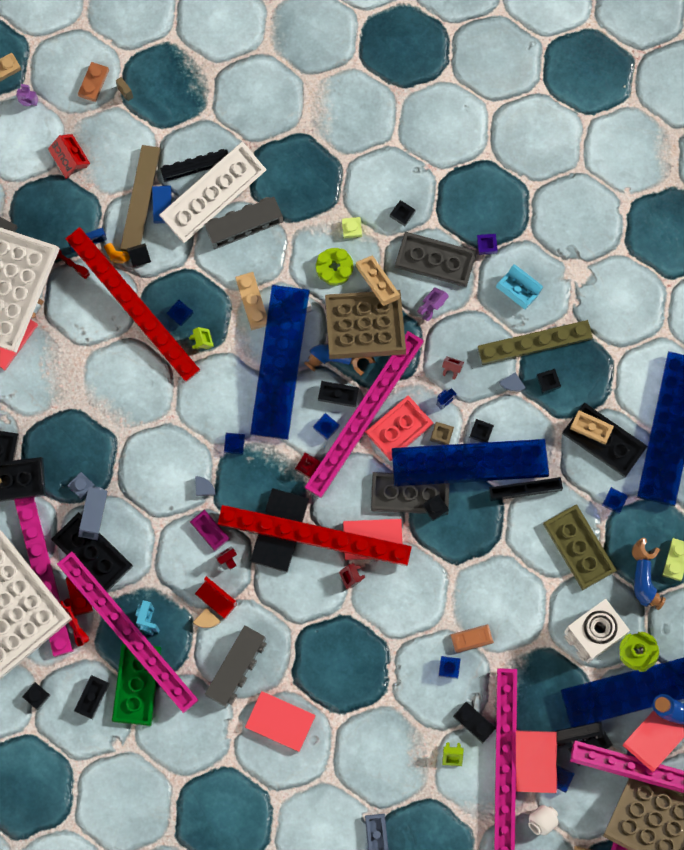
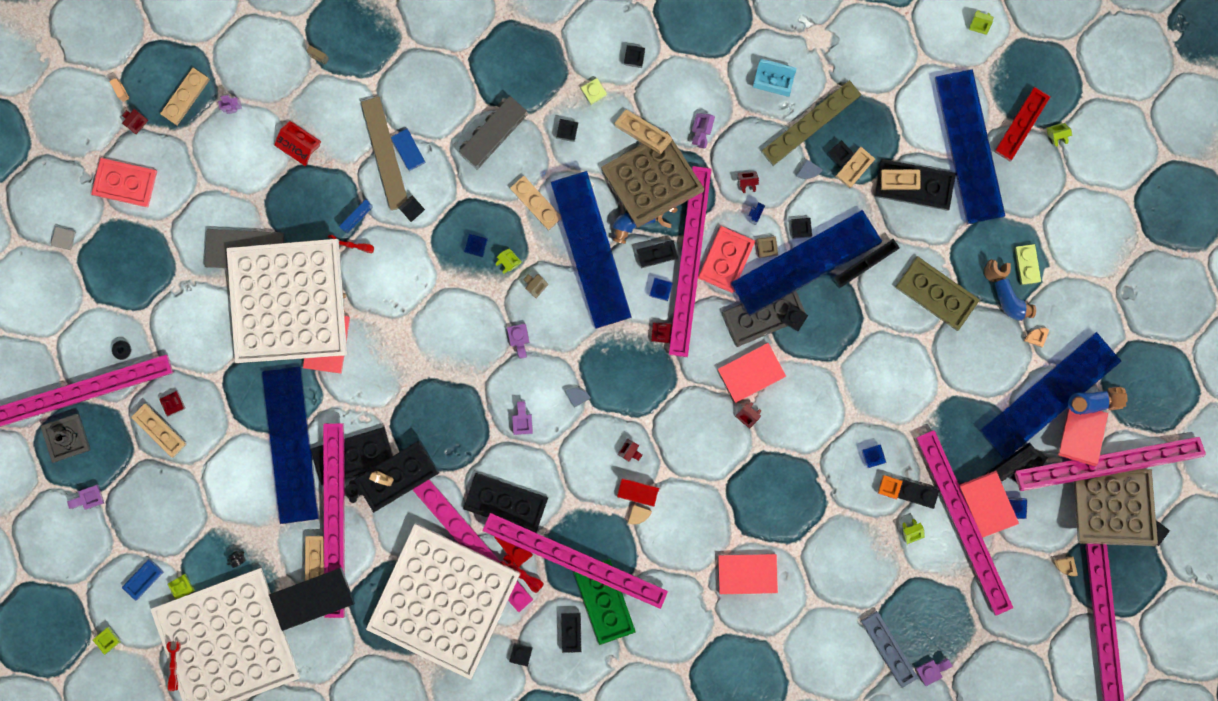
camera: 30 degrees left, 10 degrees up
red plate [65,227,200,382] -> none
sand blue plate [67,472,95,500] -> none
nougat plate [78,62,109,102] -> none
sand blue brick [78,487,108,540] -> none
light orange arm [104,243,130,264] -> none
medium azure bracket [135,600,160,636] -> none
white plate [159,141,266,243] -> none
black piece [160,149,228,182] -> none
magenta tile [190,509,230,551] -> none
dark grey brick [205,625,267,708] -> none
red plate [218,505,412,566] -> none
clear blue plate [224,433,245,455] -> none
black tile [250,488,309,573] -> none
lime plate [316,248,353,286] -> none
dark grey tile [394,231,477,288] -> none
nougat tile [450,624,494,653] -> none
dark purple plate [477,234,498,255] -> none
white head [528,805,559,836] -> none
white brick [564,599,630,663] -> none
clear blue plate [602,487,628,514] -> none
lime plate [619,632,659,672] -> none
none -> medium lavender plate [507,324,530,359]
none -> medium lavender plate [512,401,533,435]
none -> dark tan tile [523,274,549,299]
none -> black plate [556,119,579,142]
none -> tan plate [836,147,875,188]
none -> orange plate [877,475,902,499]
none -> light nougat tile [1024,328,1049,348]

